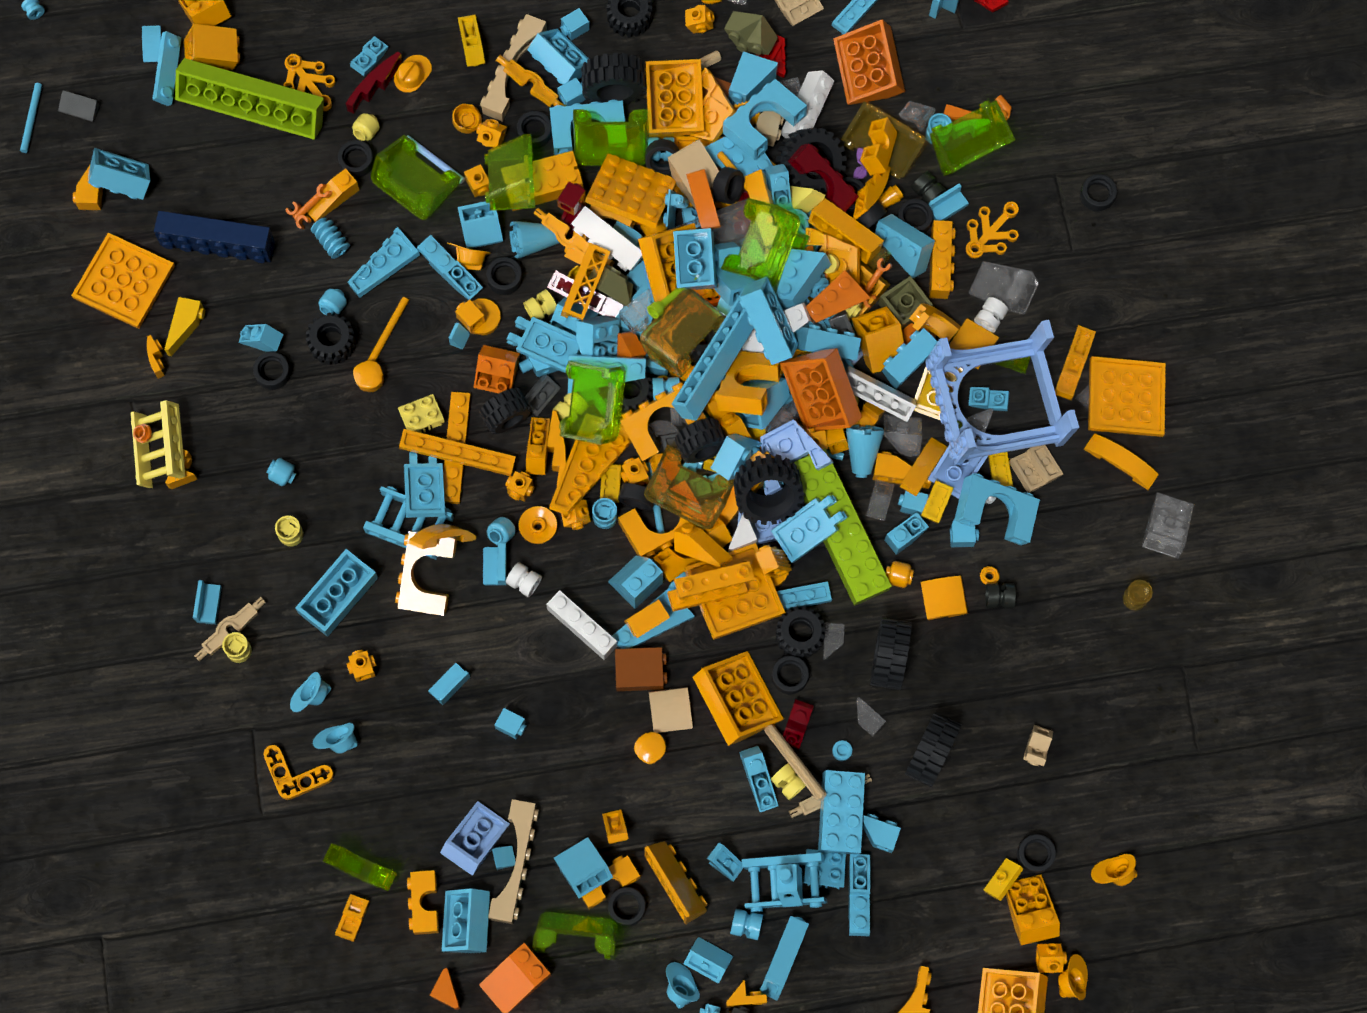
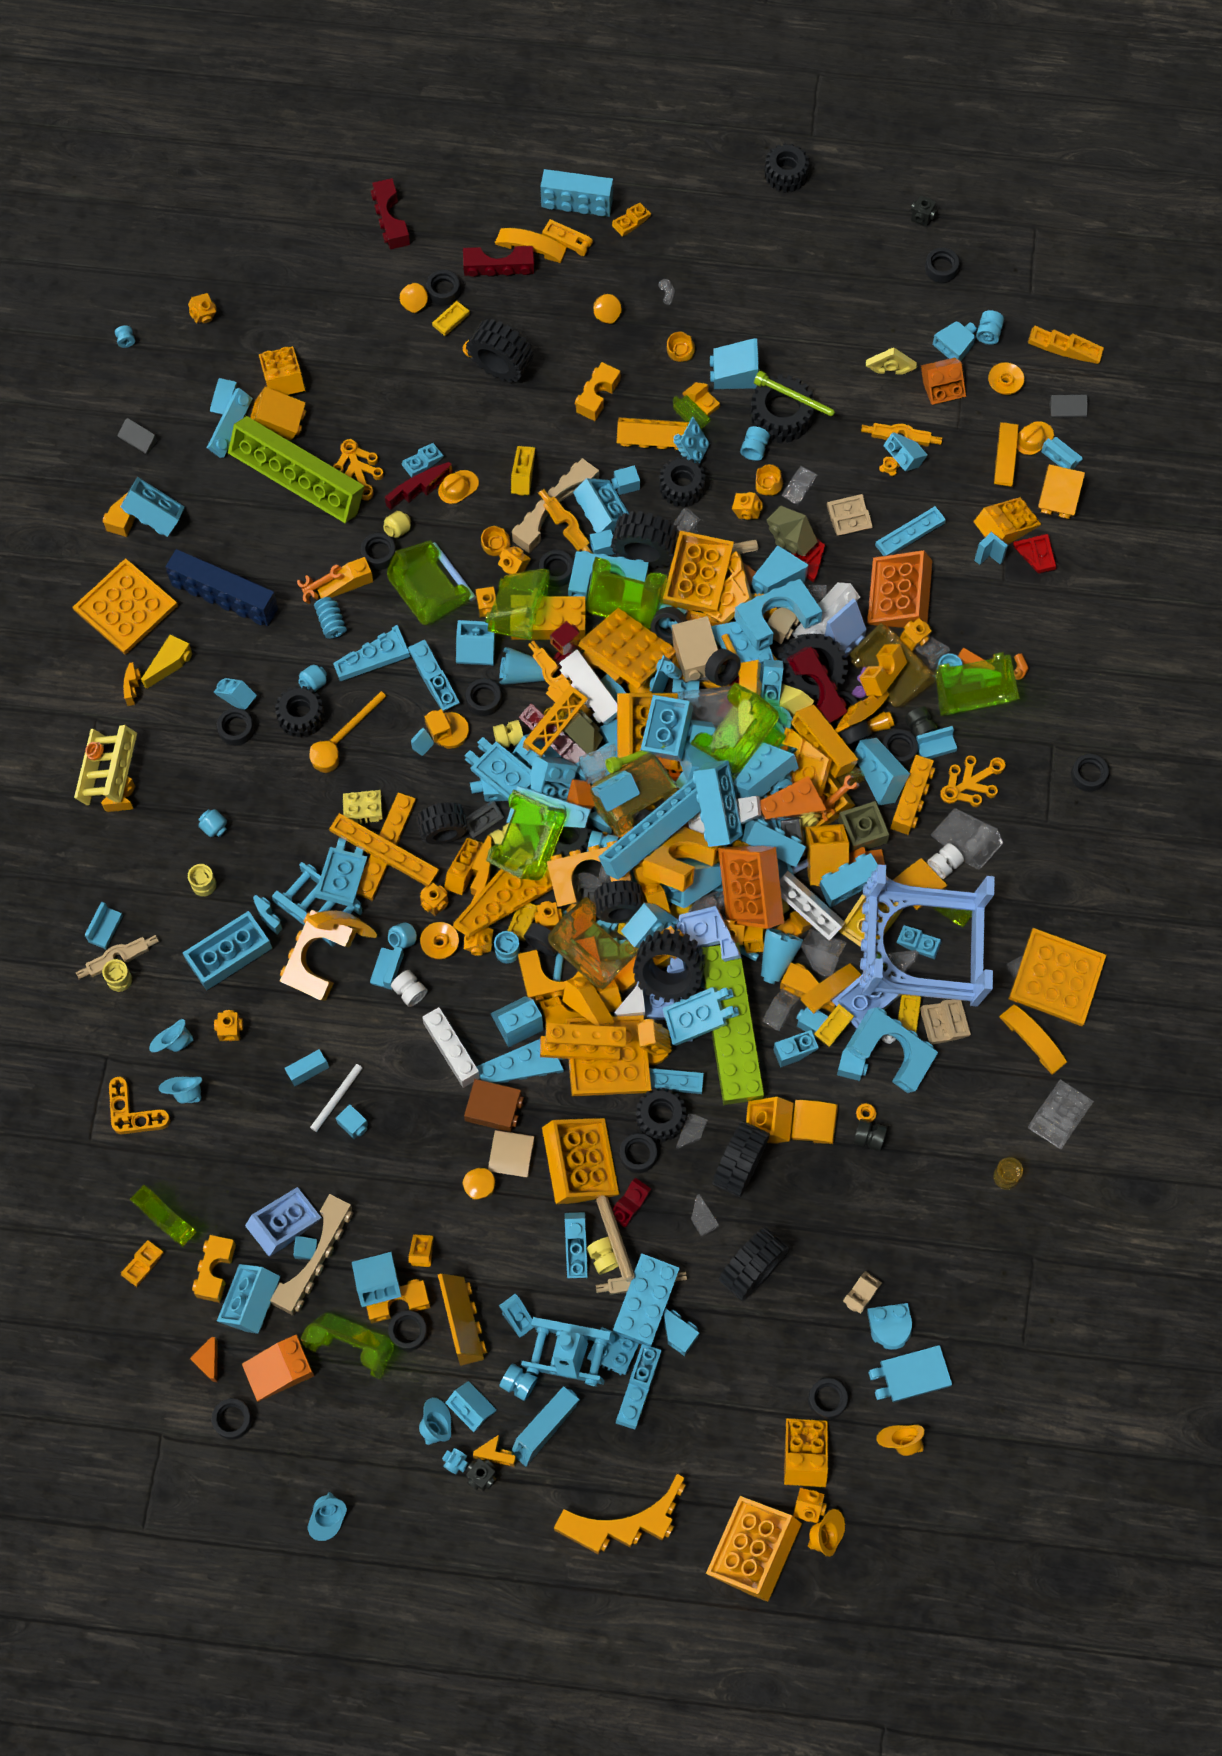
camera: 20 degrees right, 5 degrees down
medium azure bar [20,83,42,153] -> none
light orange piece [447,242,491,271] -> none
orange slope [474,345,520,393] -> none
light orange hinge [624,599,670,638] -> none
orange slope [686,169,721,229] -> none
light yellow tile [824,254,839,274] -> none
medium azure tile [832,740,852,761] -> none
light orange head [886,561,914,588] -> none
light orange arch [909,303,961,342] -> none
yellow plate [984,858,1023,901] -> none
light orange slope [1055,325,1096,400] -> none
none -> medium azure slope [253,895,282,935]
none -> white bar [310,1064,363,1132]
none -> medium azure panel [592,770,640,812]
none -> clear slope [674,508,700,534]
none -> light orange slope [746,1097,793,1143]
none -> light blue slope [825,598,866,658]
none -> medium azure slope [867,1303,912,1349]
none -> medium azure tile [868,1345,952,1402]
none -> light orange brick [900,618,931,651]

